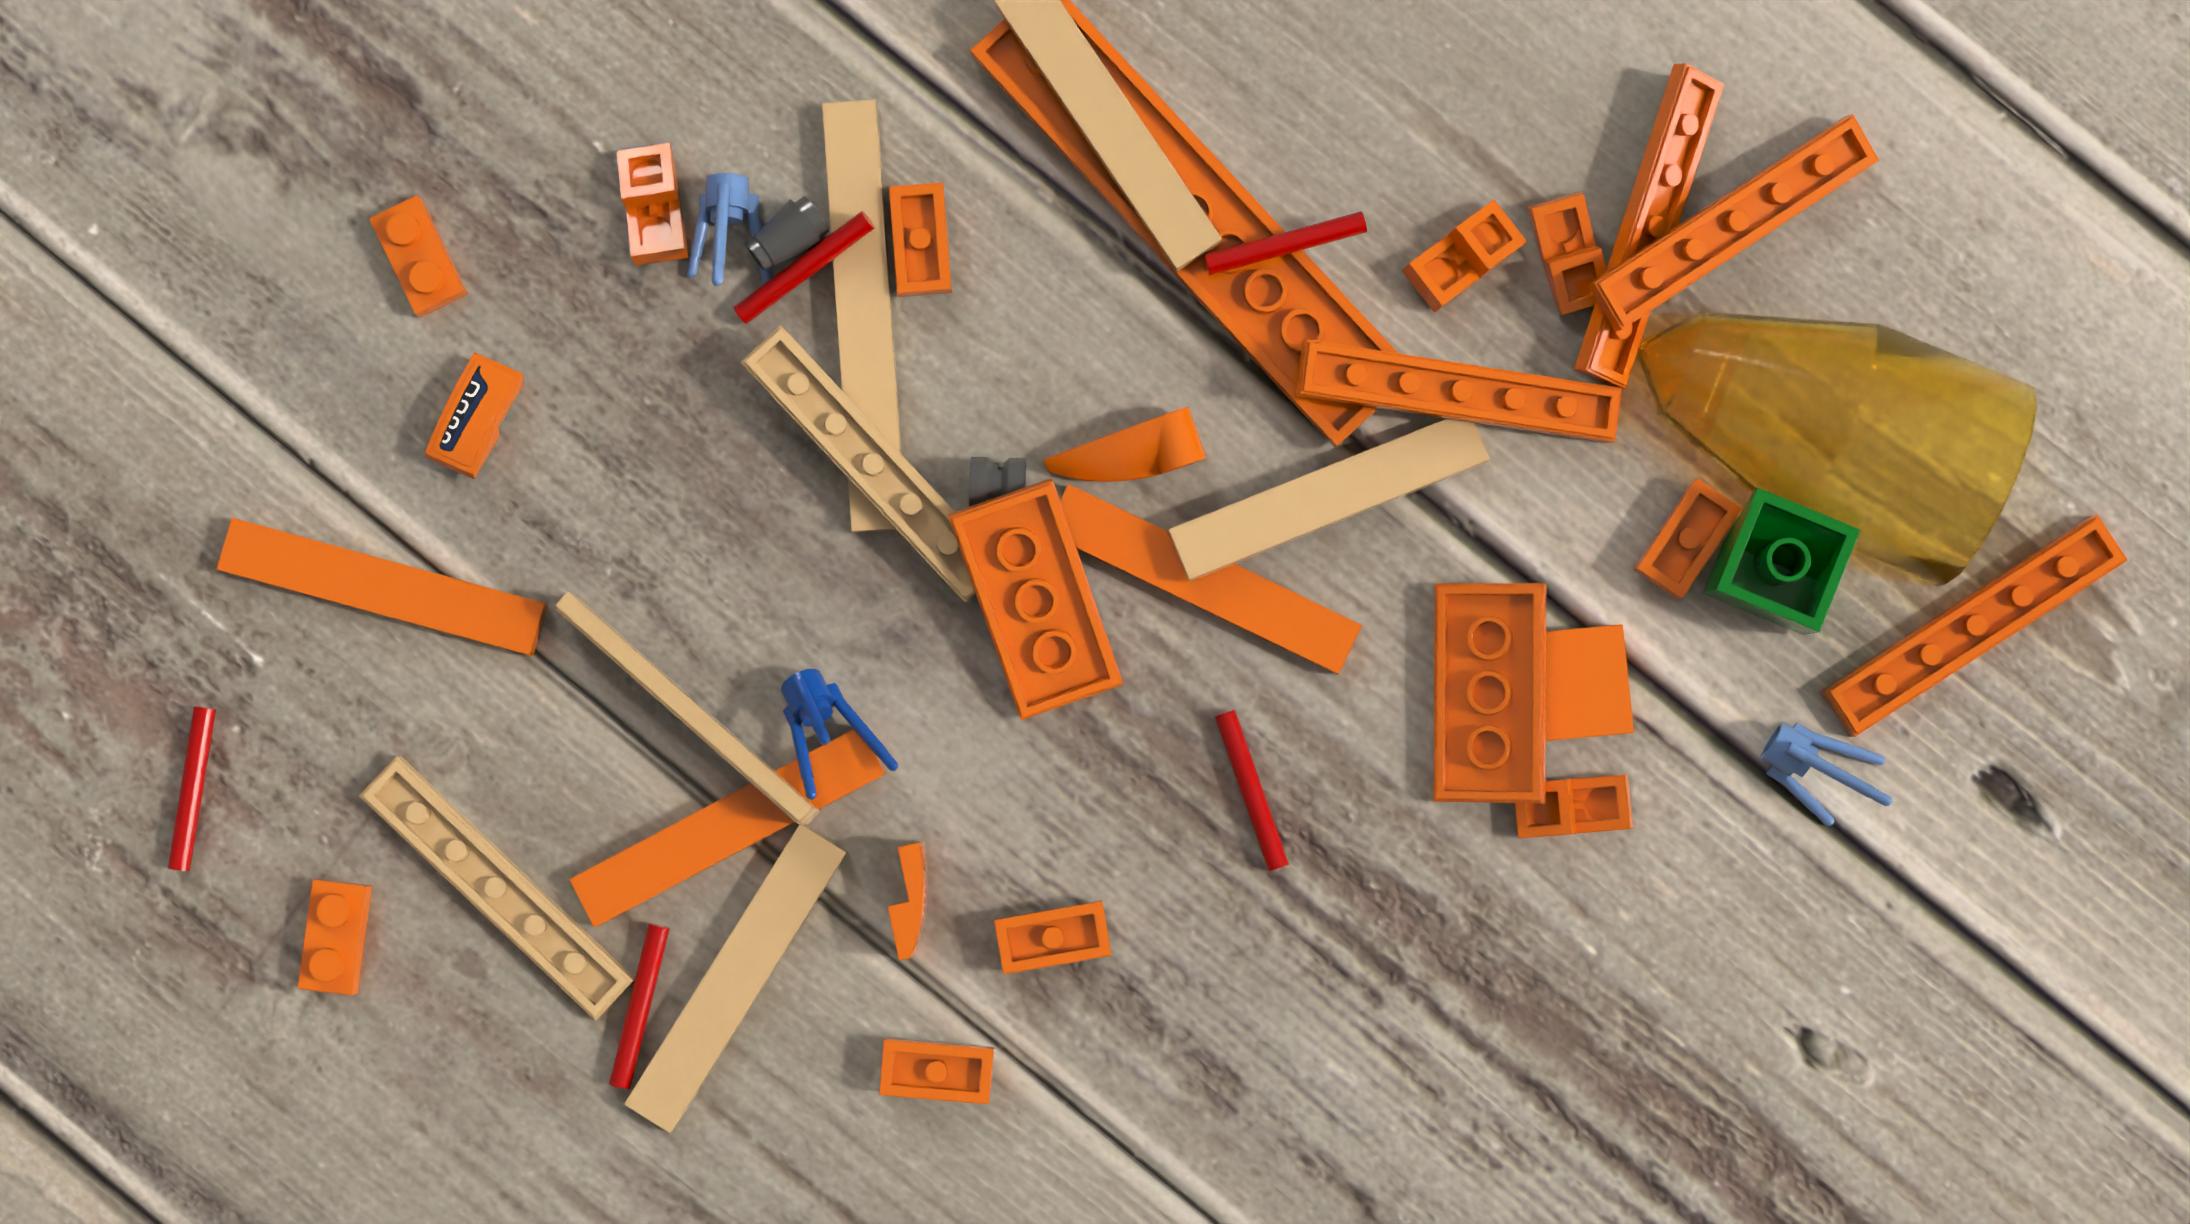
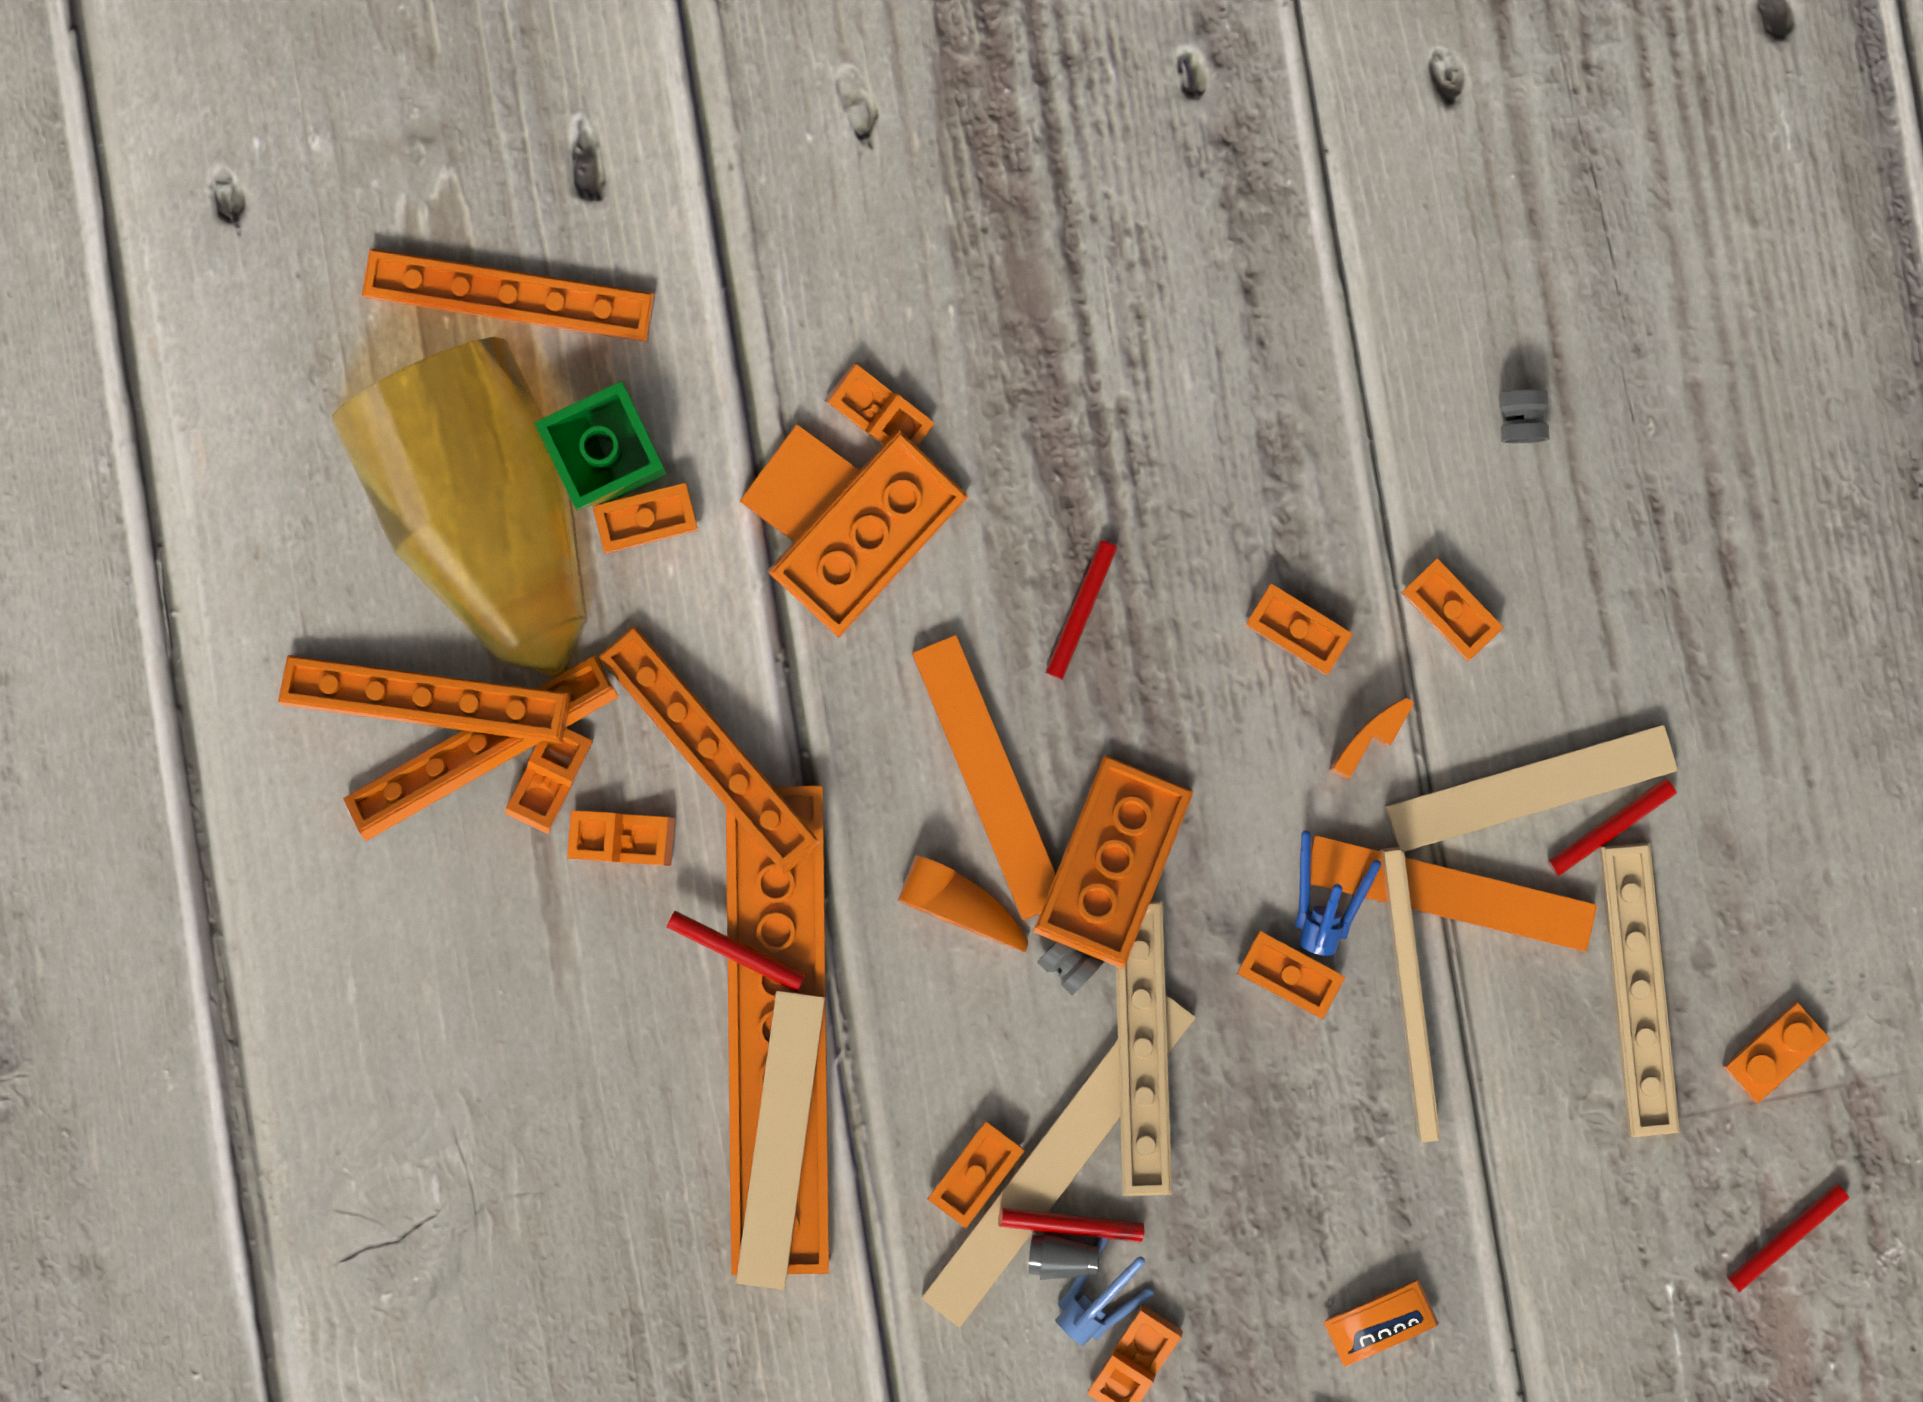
camera: 145 degrees left, 0 degrees up
orange tile [216,518,548,656] -> none
tan tile [1167,419,1490,582] -> none
medium blue plant [1760,722,1892,826] -> none
none -> orange plate [1236,931,1345,1020]

